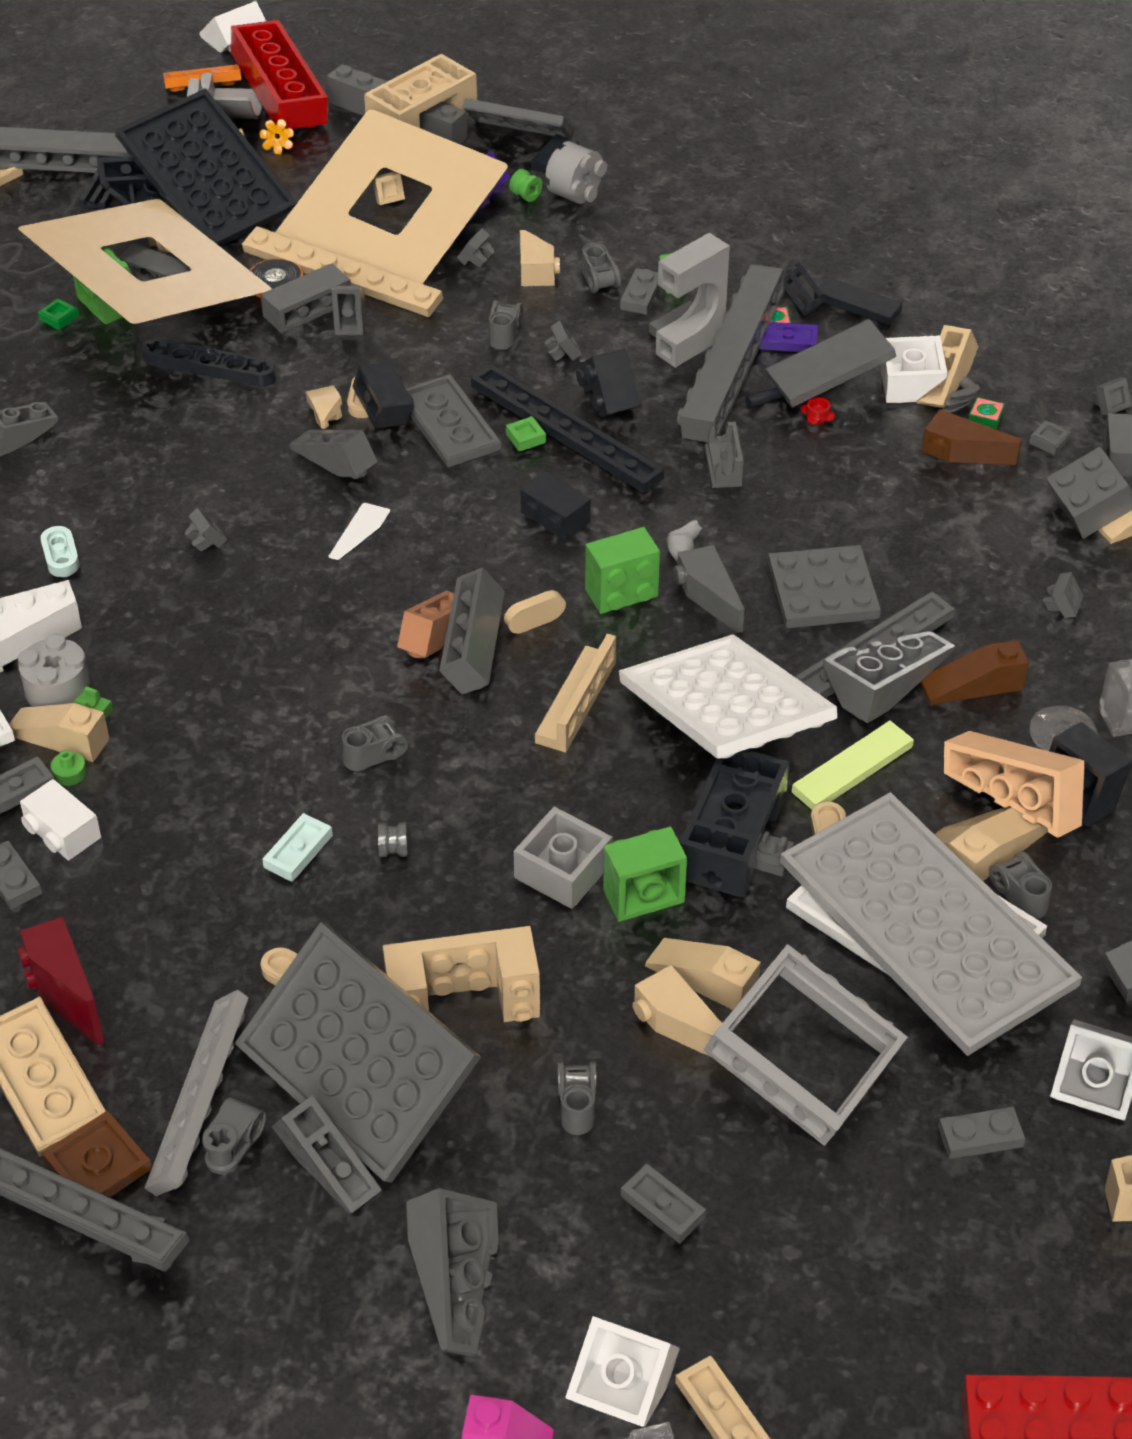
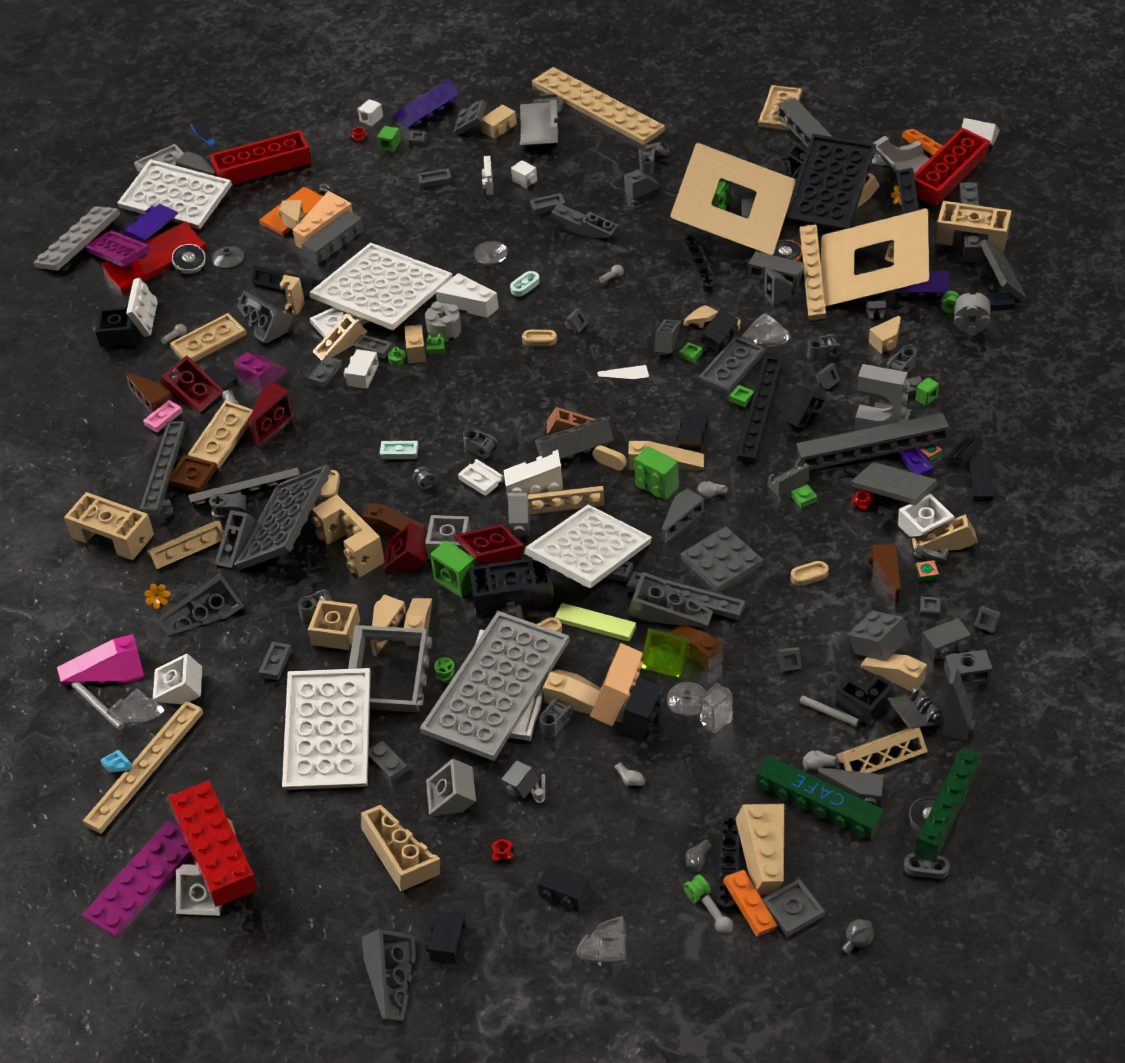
camera: 65 degrees right, 0 degrees up
none -> tan plate [64,492,154,560]
none -> light orange plant [145,584,170,609]
none -> tan fence [146,521,224,569]
none -> white plate [282,668,371,790]
none -> tan brick [308,600,360,650]
none -> reddish brown slope [362,503,425,537]
none -> dark red slope [383,523,428,571]
none -> bright green wheel [434,657,456,683]
none -> dark red slope [454,524,524,564]
none -> white plate [458,459,504,496]
none -> white wedge [504,450,563,499]
none -> light grey slope [508,493,530,536]
none -> tan tile [522,330,557,346]
none -> light grey bar [599,265,624,283]
none -> tan wedge [628,441,704,470]
none -> clear neon green slope [641,628,689,677]
none -> bright green tile [679,342,703,363]
none -> clear brick [741,313,791,346]
none -> bright green plate [791,485,817,508]
none -> tan tile [791,561,829,586]
none -> black tile [896,167,919,214]

